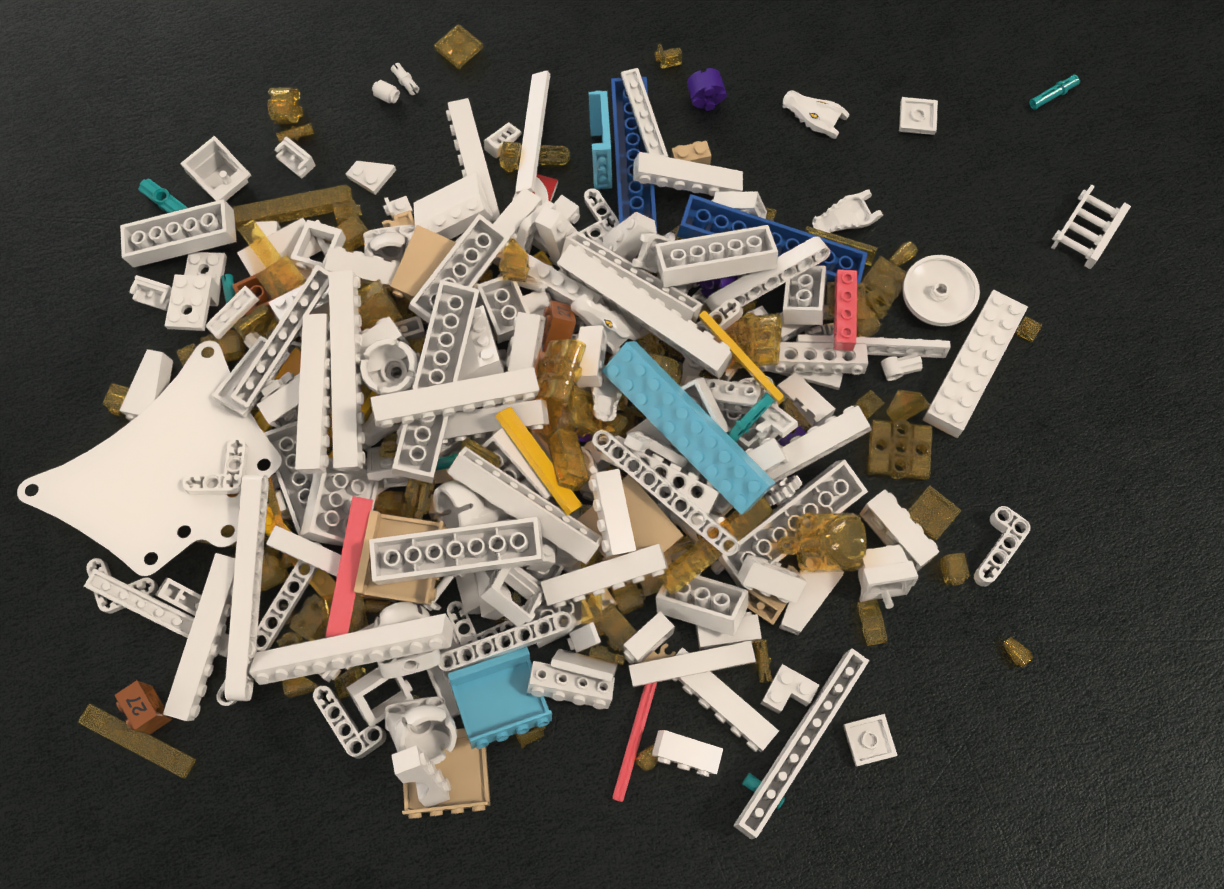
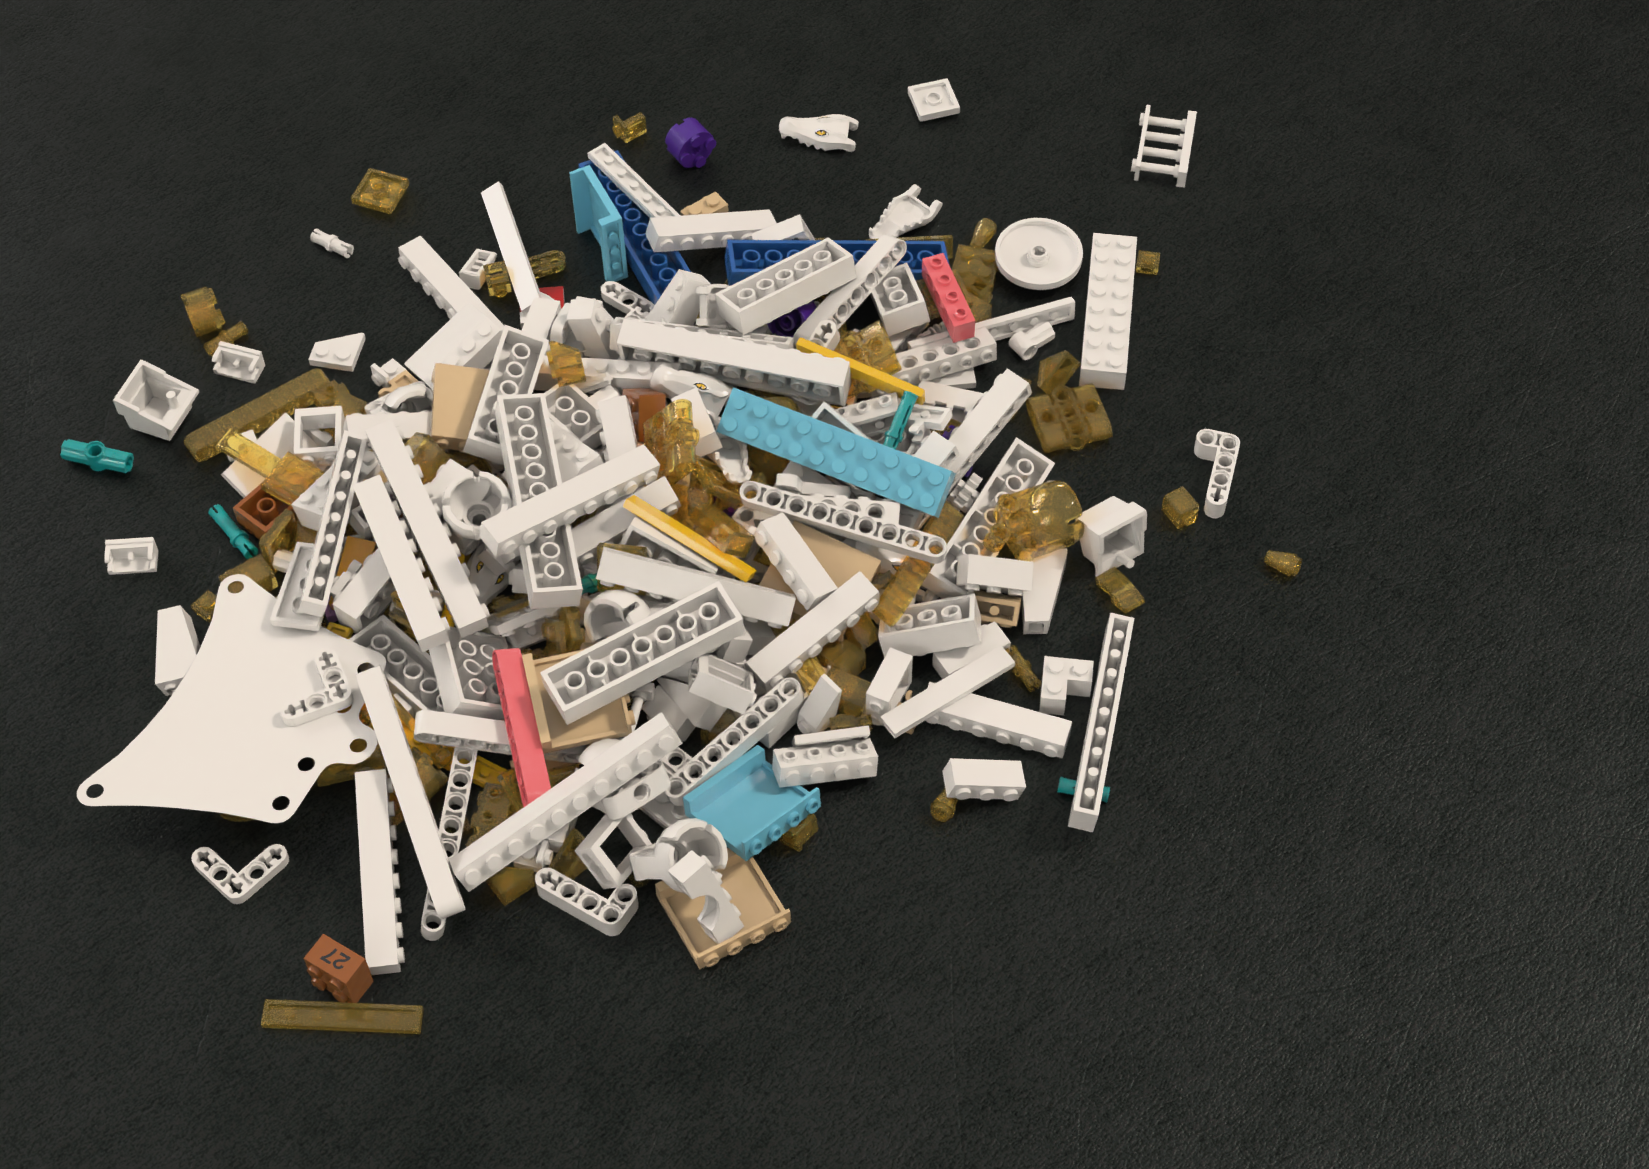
camera: 25 degrees left, 15 degrees down
white tile [84,568,229,657] -> none
clear yellow brick [102,383,129,415] -> none
white brick [120,199,237,267] -> none
white slope [155,578,201,616] -> none
white bracket [165,252,227,331] -> none
white tile [205,286,260,339] -> none
white brick [372,80,400,104] -> none
coral axle [613,682,657,802] -> none
white plate [843,714,897,767] -> none
white brick [860,490,939,571] -> none
clear yellow plate [908,485,962,541] -> none
teal pin [1029,74,1080,110] -> none

